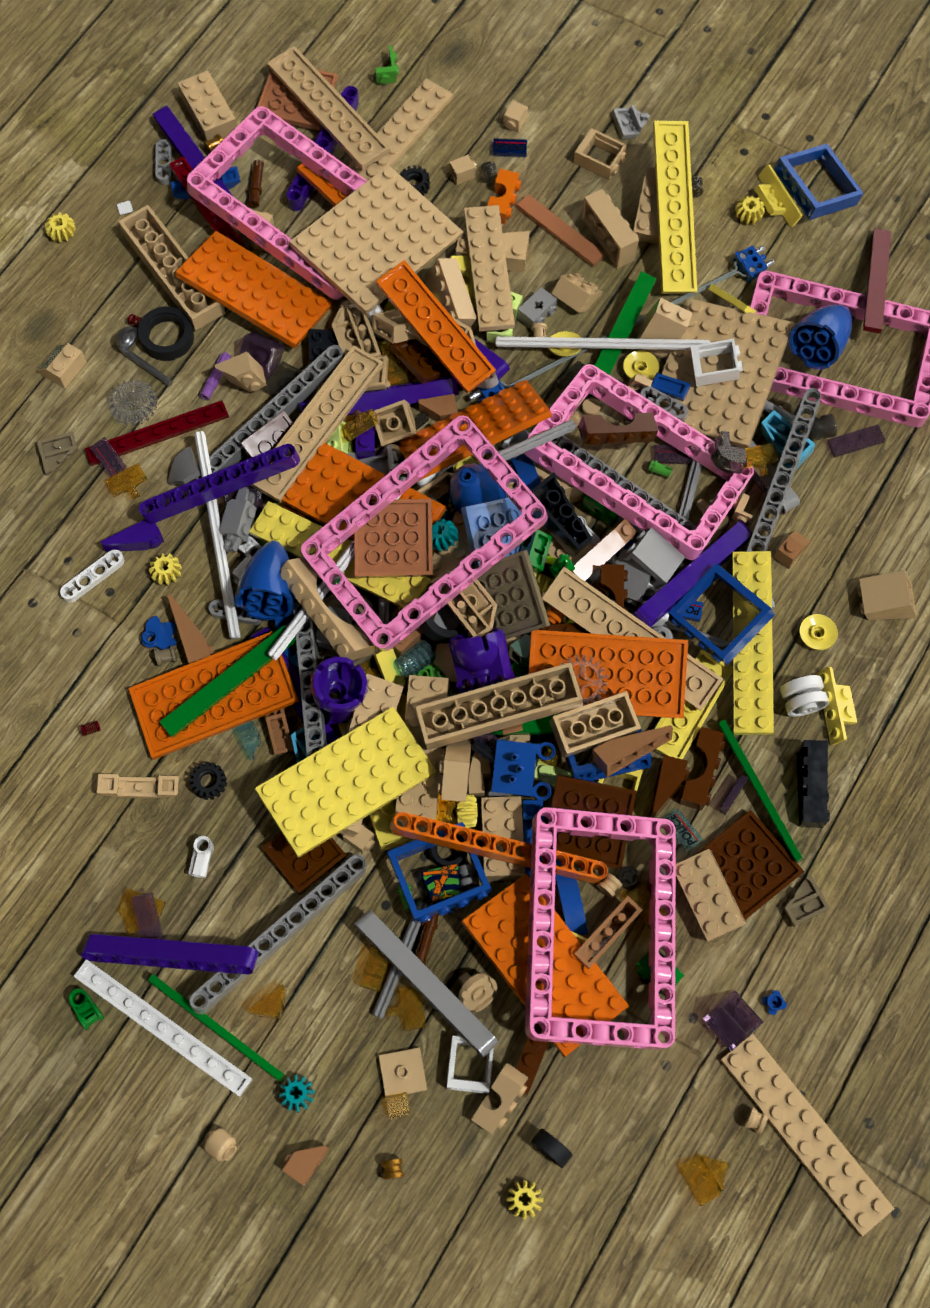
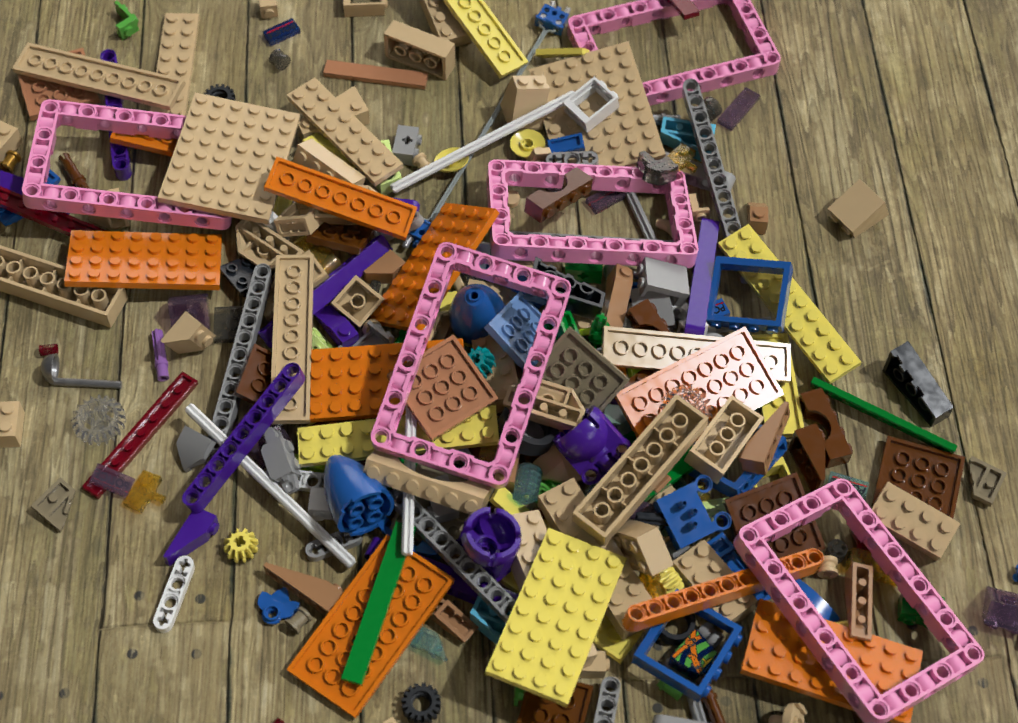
camera: 35 degrees left, 10 degrees down
black tyre [138,306,194,361] -> none
clear yellow plate [342,408,379,442] -> none
tan brick [450,155,477,185] -> none
orange arch [487,169,522,225] -> none
light grey axle [499,420,576,461] -> none
tan slope [552,273,602,313] -> none
clear smoke axle [556,361,585,390] -> none
green tile [589,271,656,399] -> none
bright green pin [648,460,673,478] -> none
clear purple tile [719,775,748,815] -> none
white wheel [780,675,829,717] -> none
blue cylinder [789,304,852,369] -> none
light yellow dish [799,614,838,650] -> none
light yellow bracket [816,667,857,745] -> none

